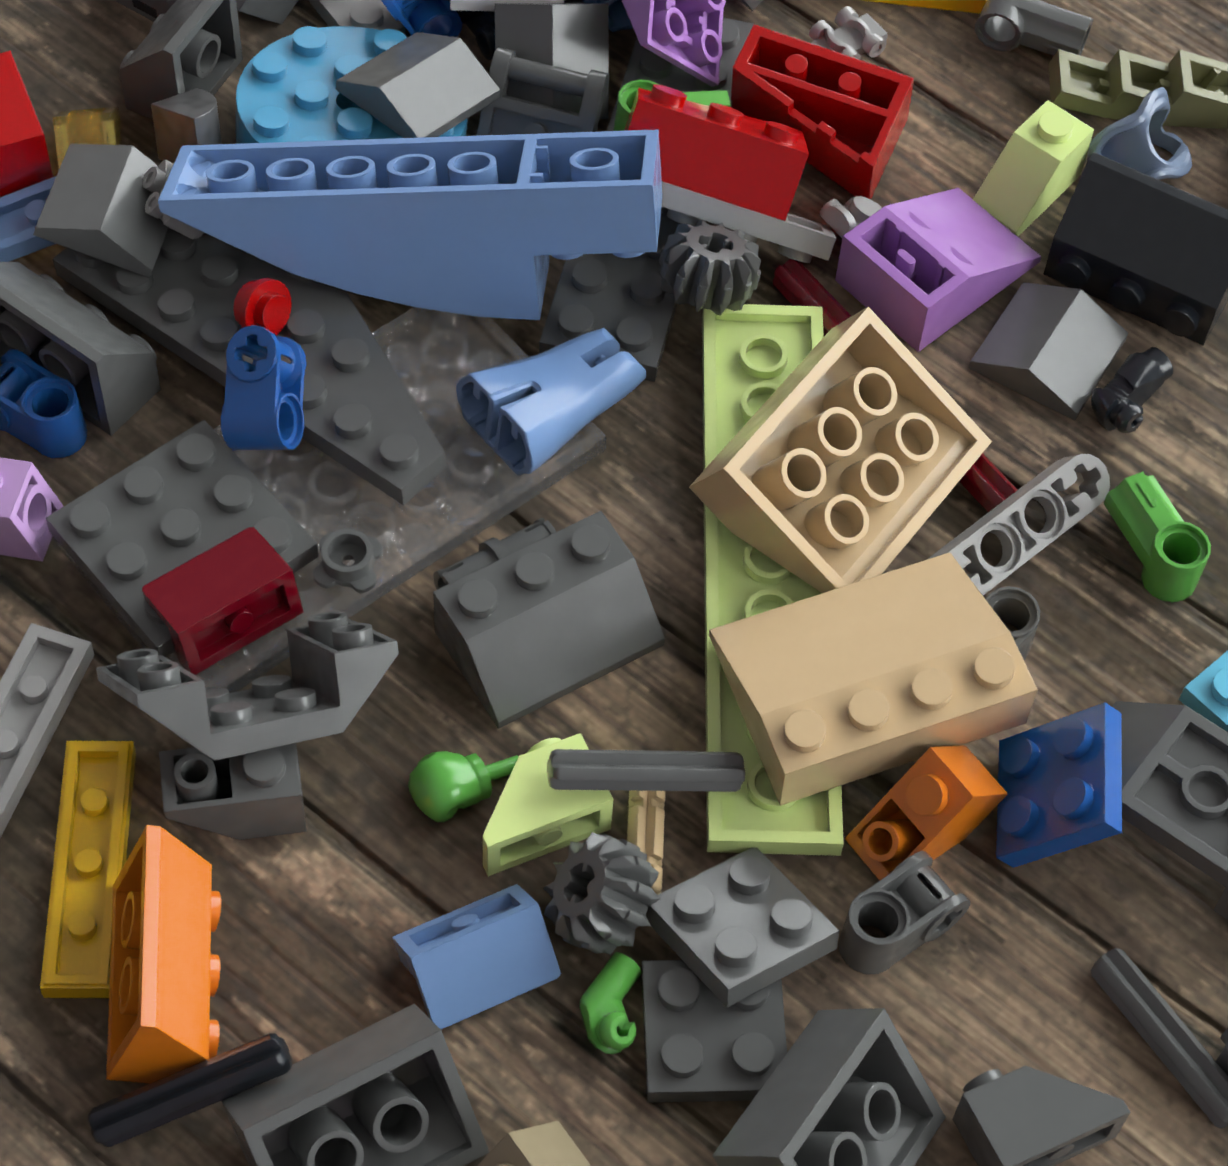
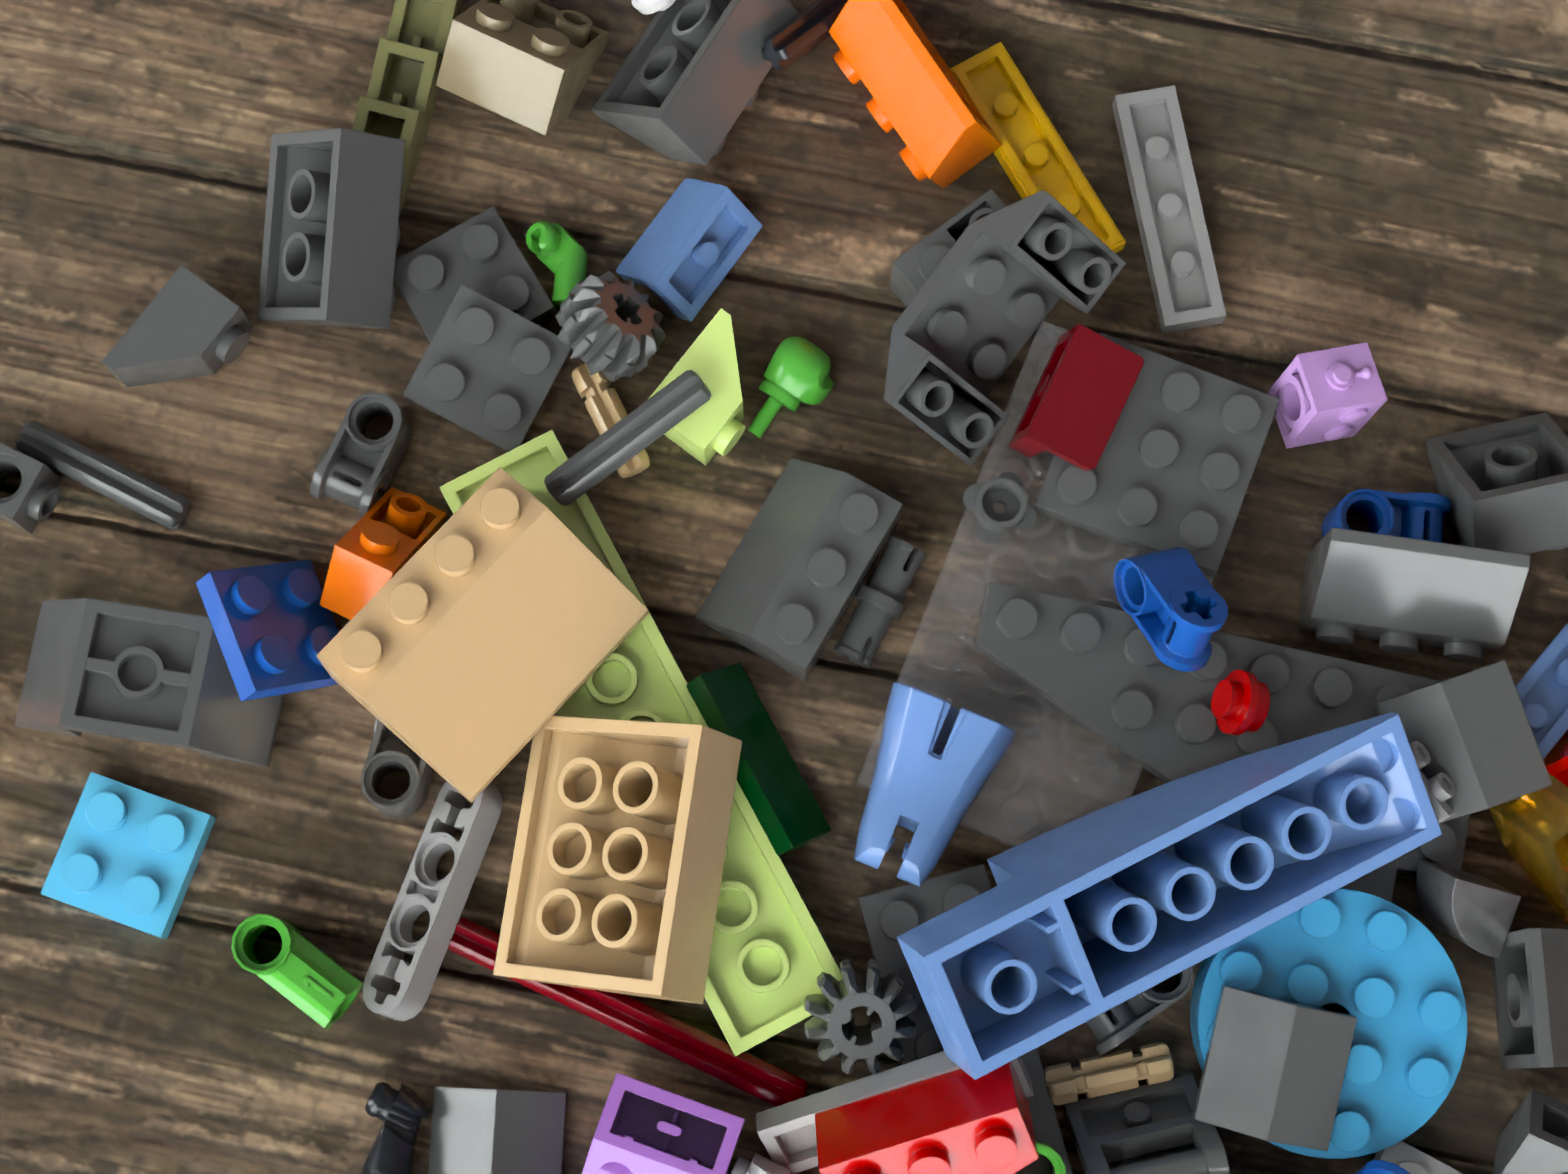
camera: 155 degrees right, 20 degrees up
none -> dark green tile [686,662,832,856]

